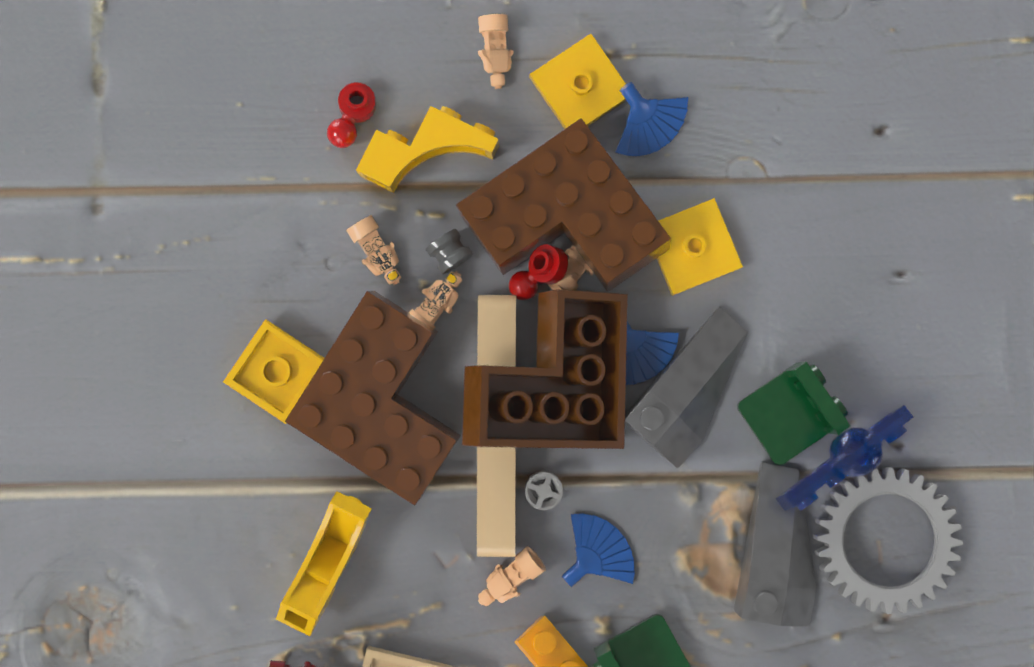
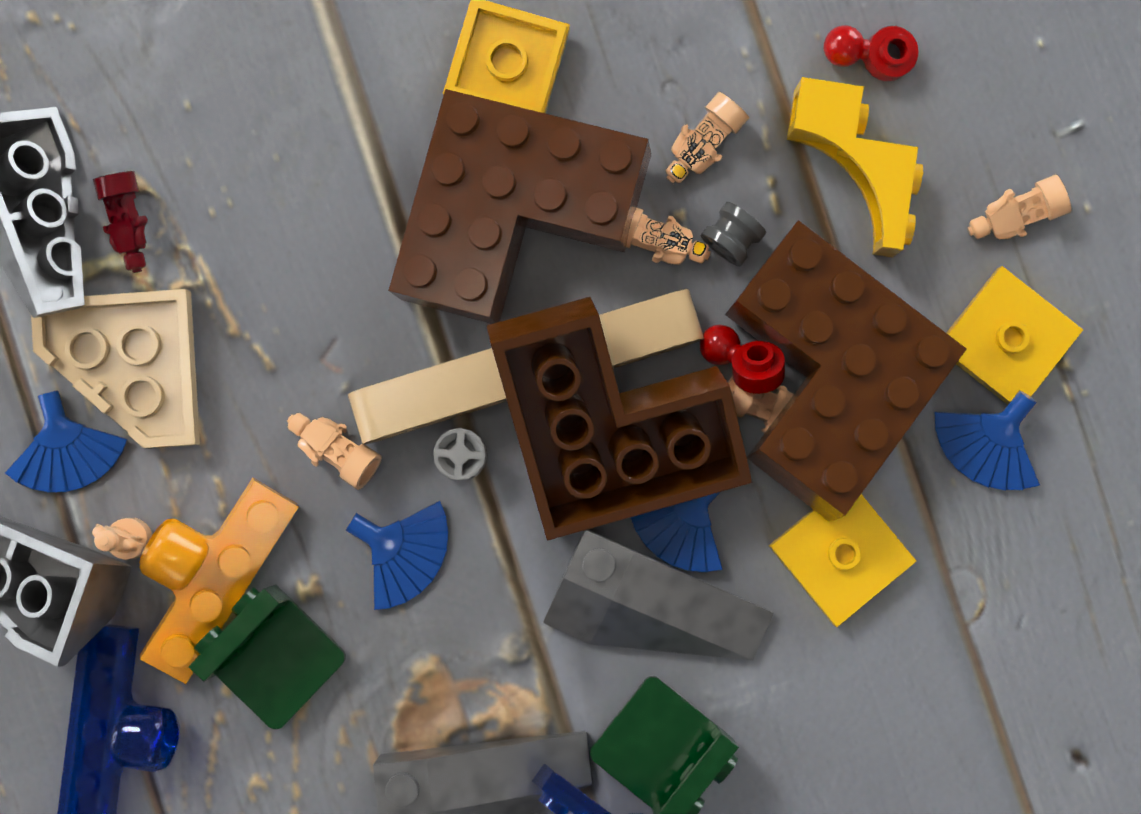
camera: 70 degrees right, 0 degrees up
yellow arch [276,491,372,636] -> none

